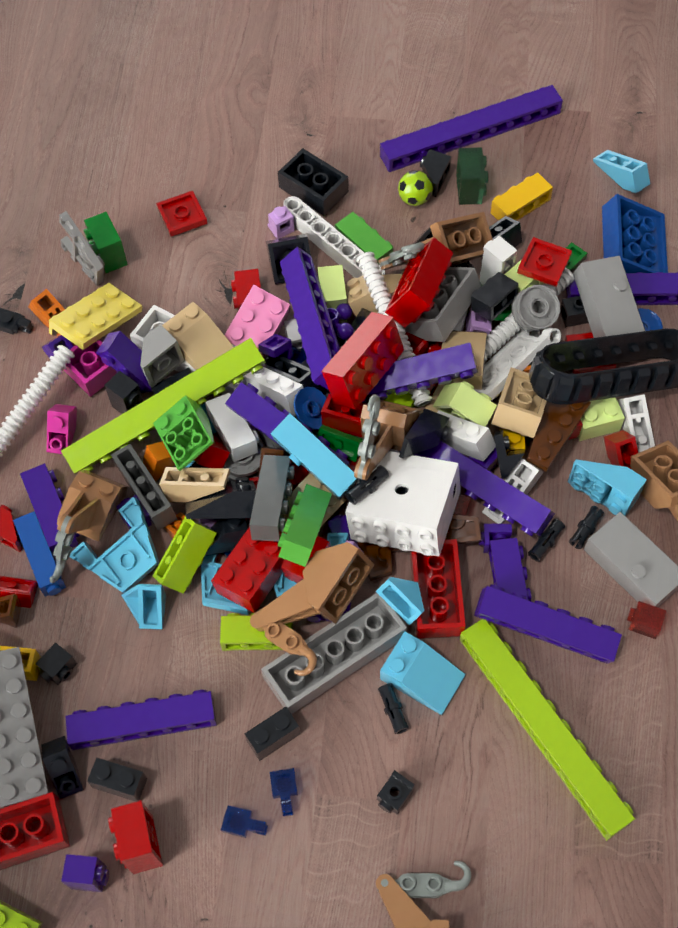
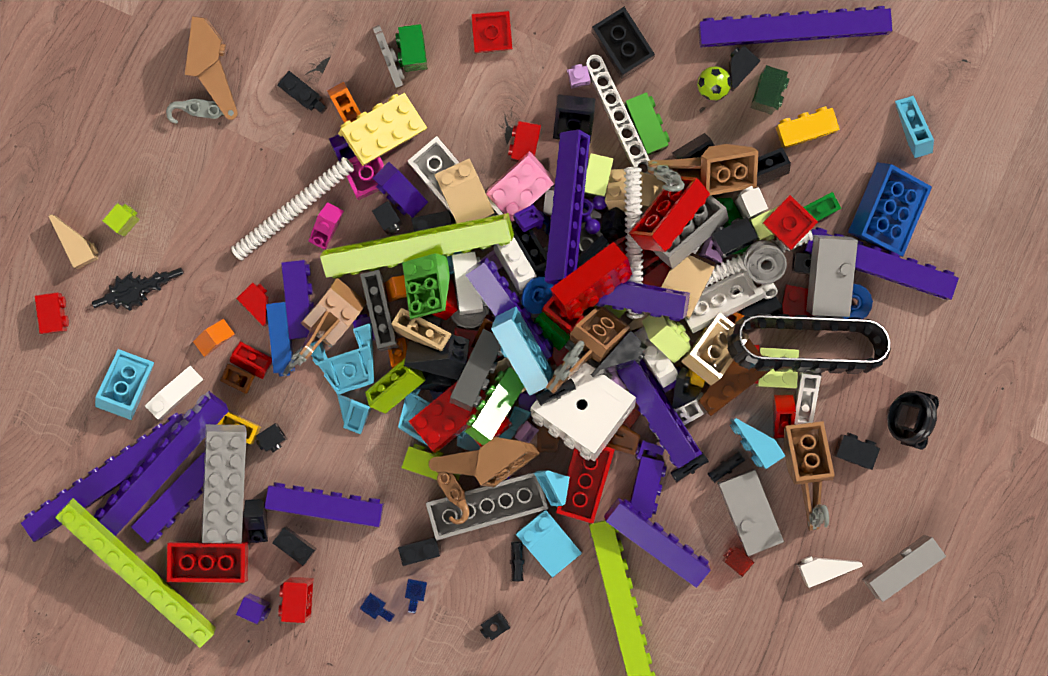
camera: 15 degrees right, 25 degrees up
light grey slope [140,324,185,388] -> none

